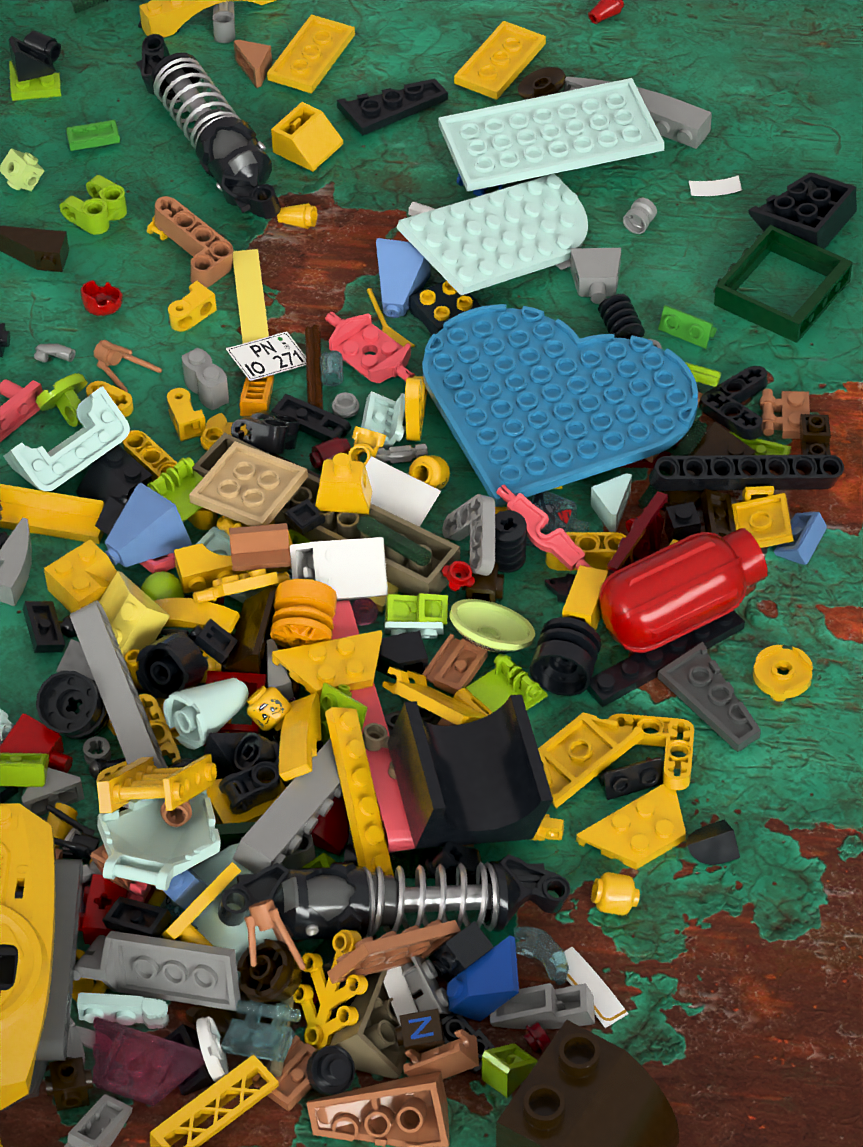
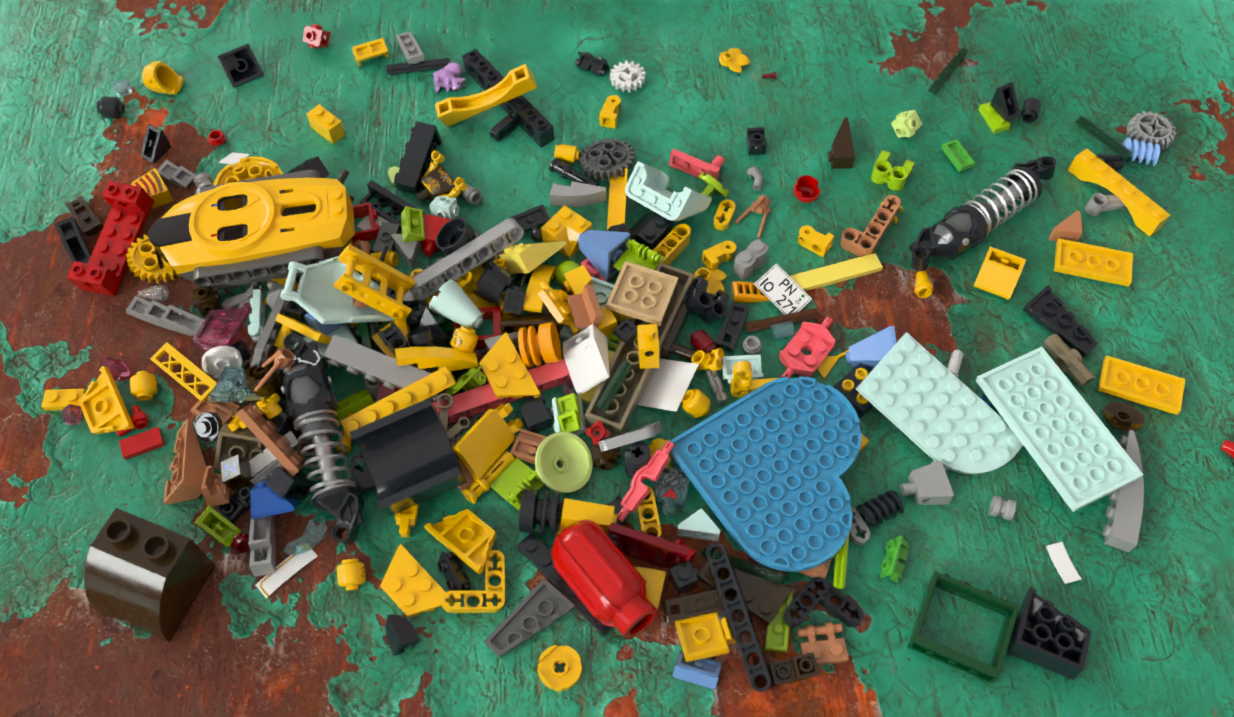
camera: 80 degrees right, 10 degrees up
none -> dark tan piece [1042,334,1095,388]

